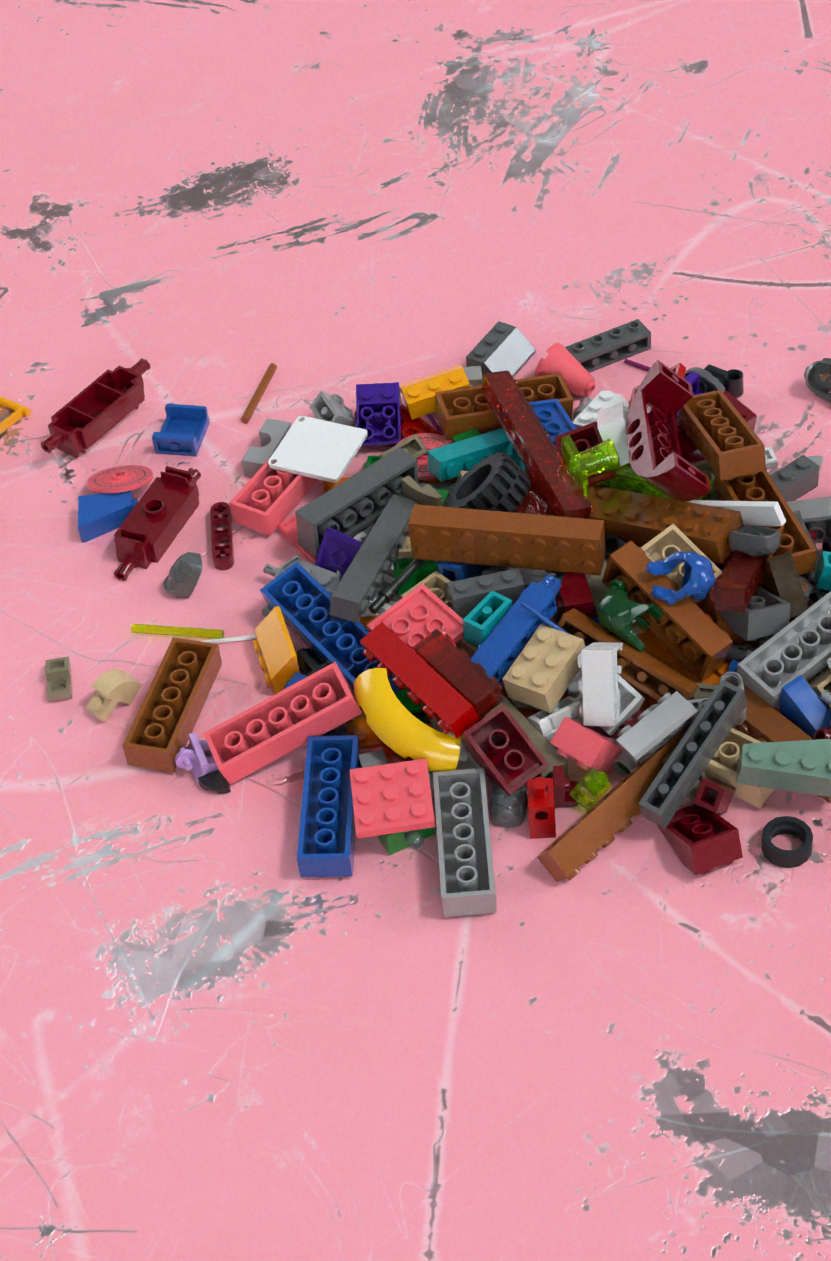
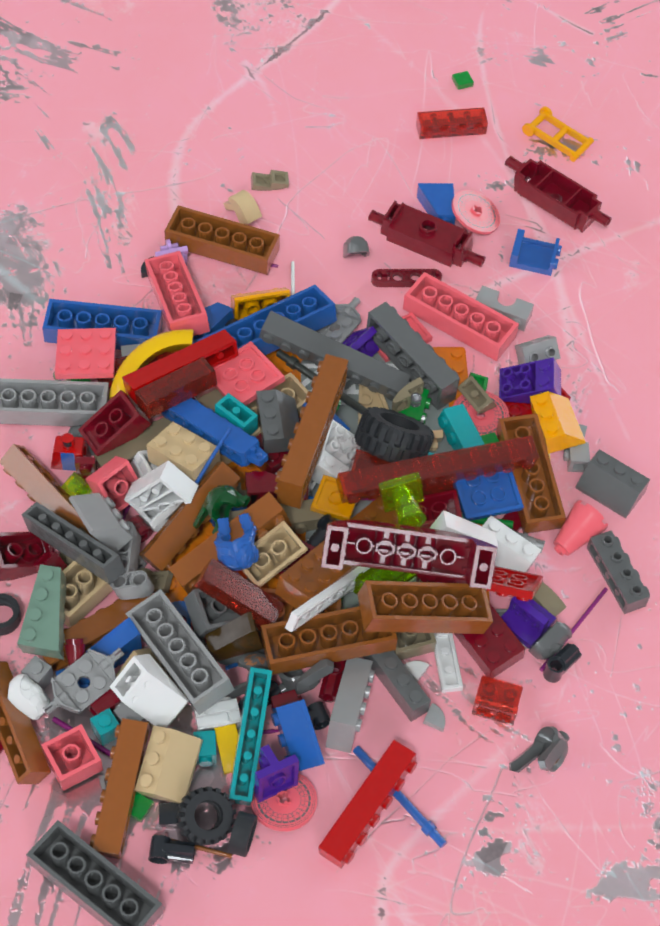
camera: 85 degrees right, 10 degrees up
clear neon green bar [131,624,224,639] -> none
dark orange bar [241,363,277,424] -> none
white piece [268,416,368,483] -> none
dark grey piece [728,525,781,557] -> none
none -> clear red bracket [472,676,523,726]

